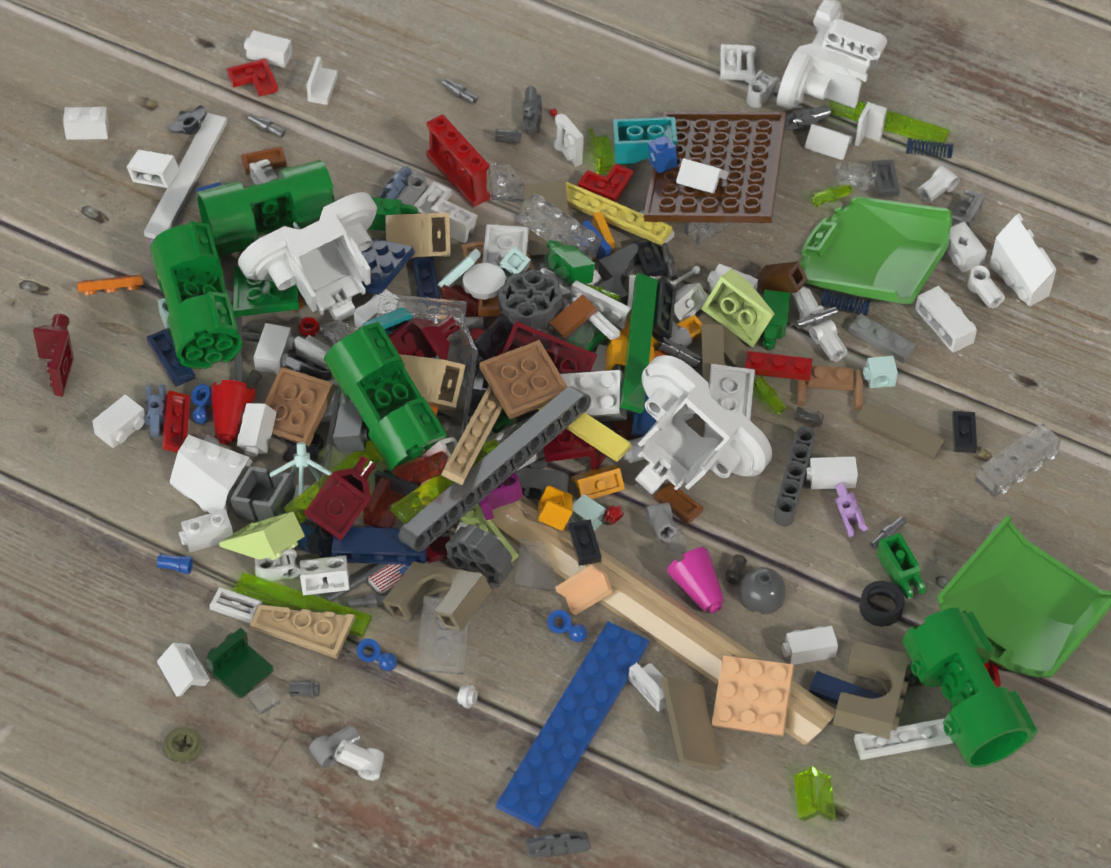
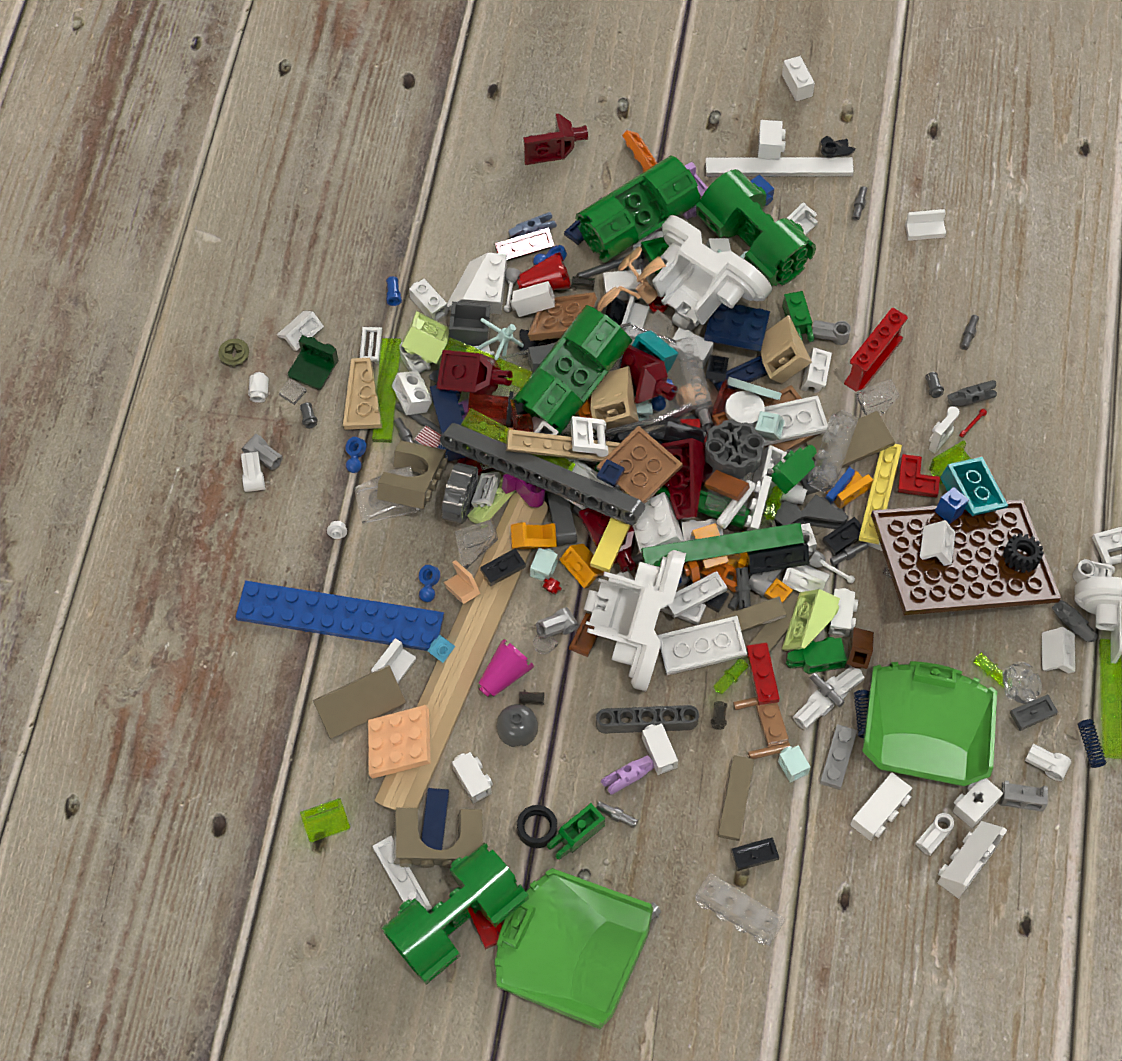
camera: 75 degrees right, 10 degrees up
white brick [92,395,145,448] -> none
red plate [227,59,278,97] -> none
dark orange tile [241,146,287,175] -> none
white brick [244,30,292,68] -> none
sand blue hinge [378,166,414,199] -> none
white plate [413,181,452,214] -> none
dark grey hinge [526,831,591,857] -> none
white panel [855,102,887,147] -> none
none -> white brick [248,372,269,403]
none -> medium azure bracket [428,635,455,663]
none -> white plate [570,416,609,457]
none -> light nougat plant [596,246,666,312]
none -> dark blue plate [597,459,625,487]
none -> black plate [706,355,729,383]
none -> black tyre [1003,533,1044,573]

